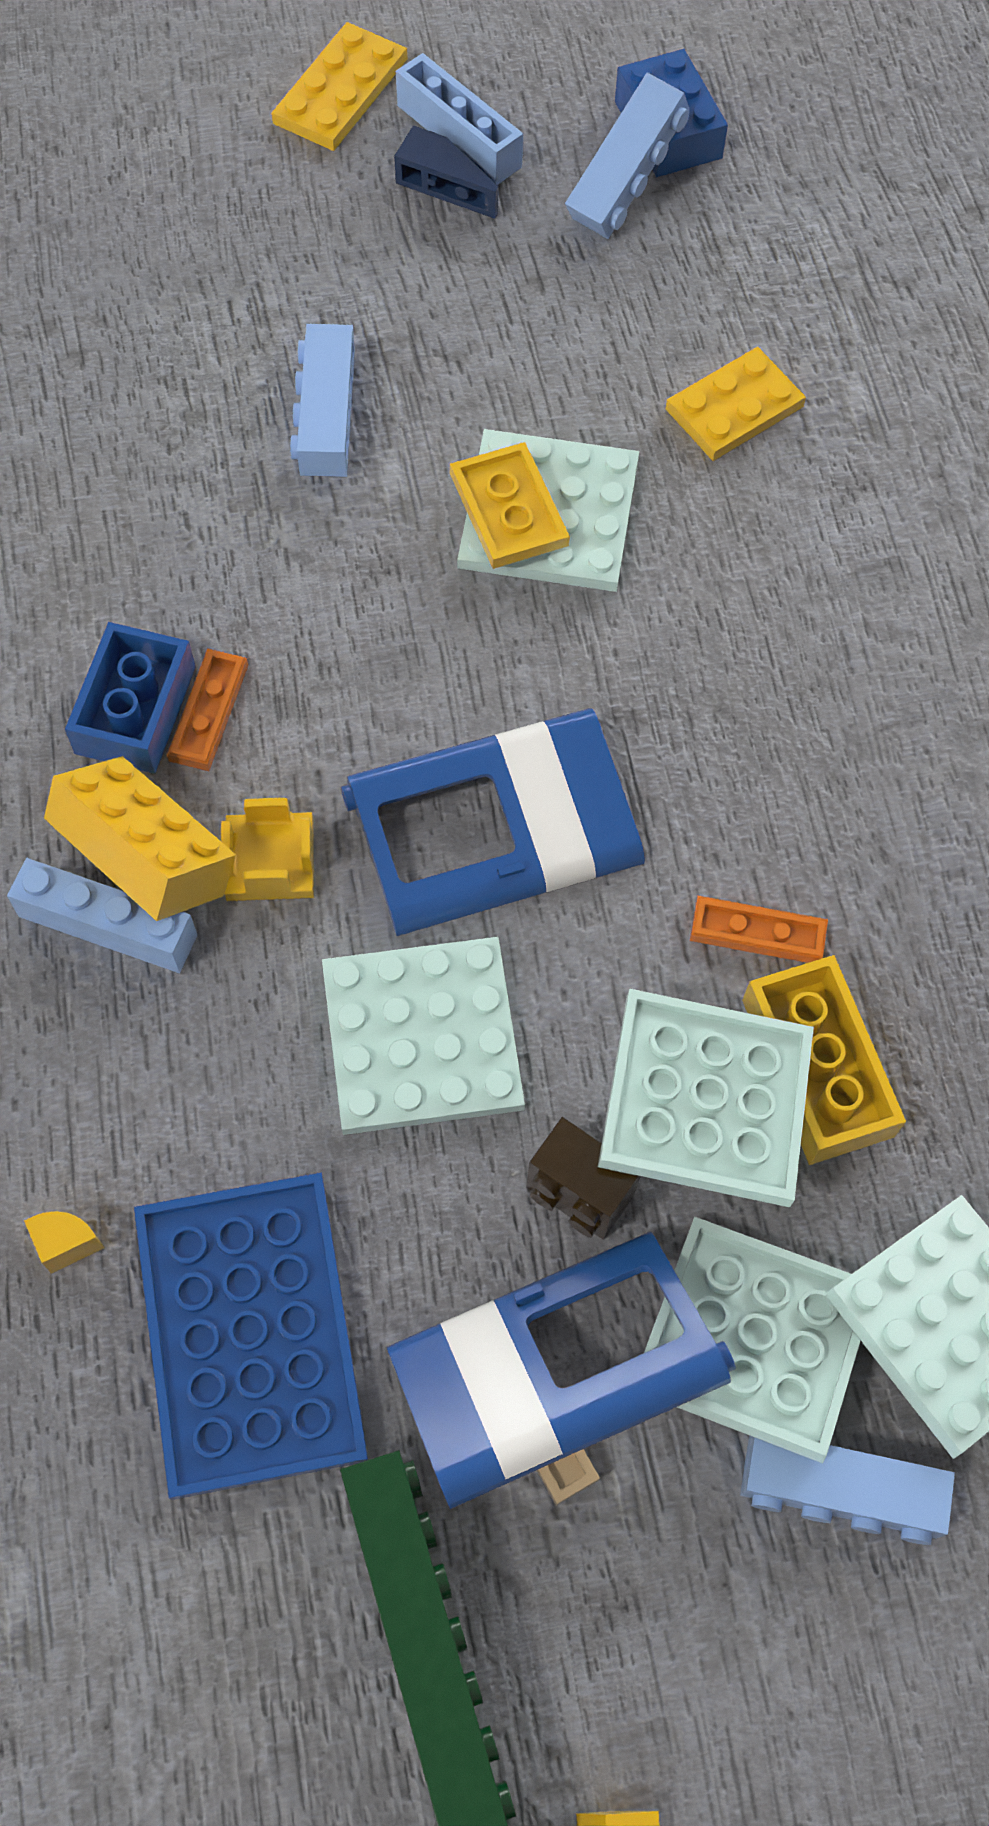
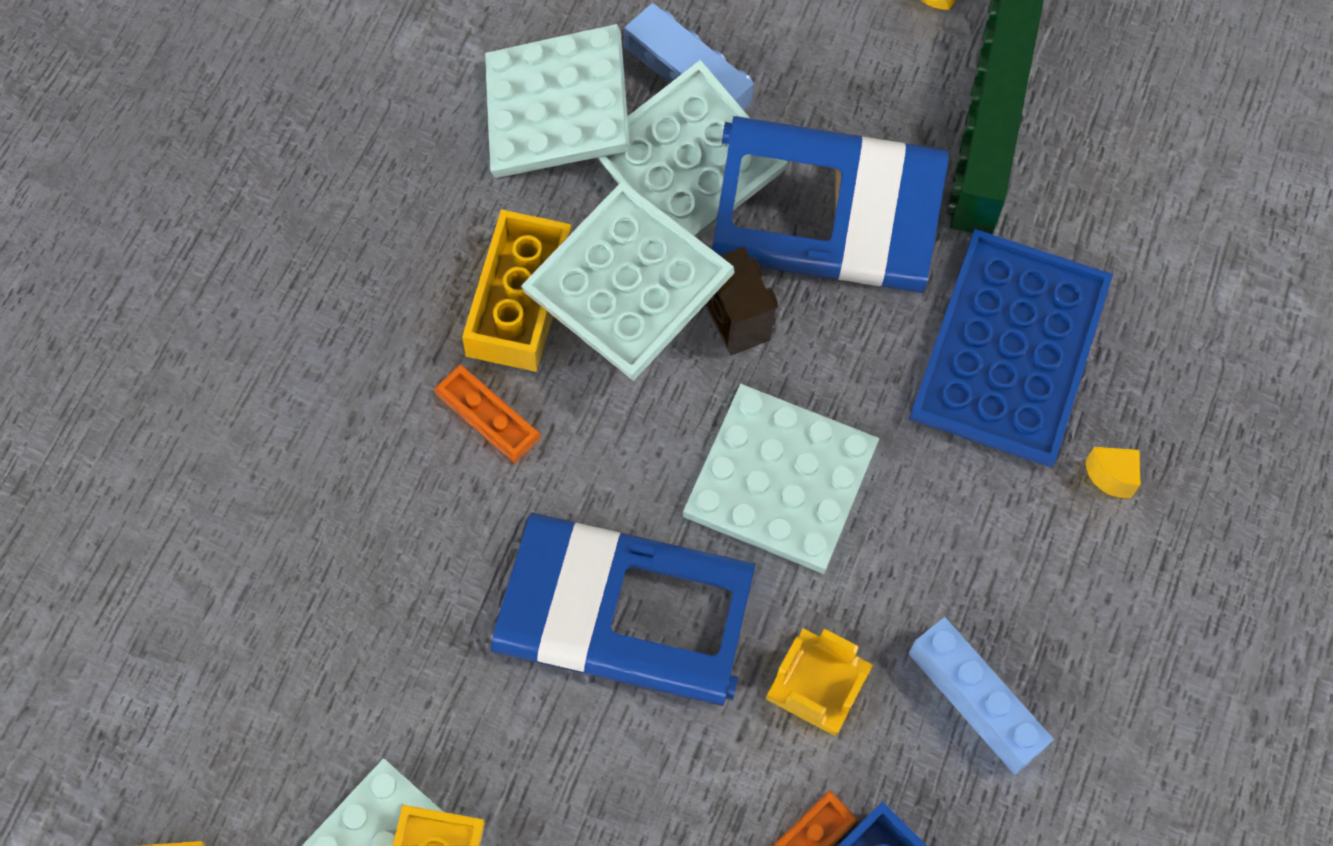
camera: 150 degrees left, 0 degrees up
yellow brick [44,756,236,921] -> none

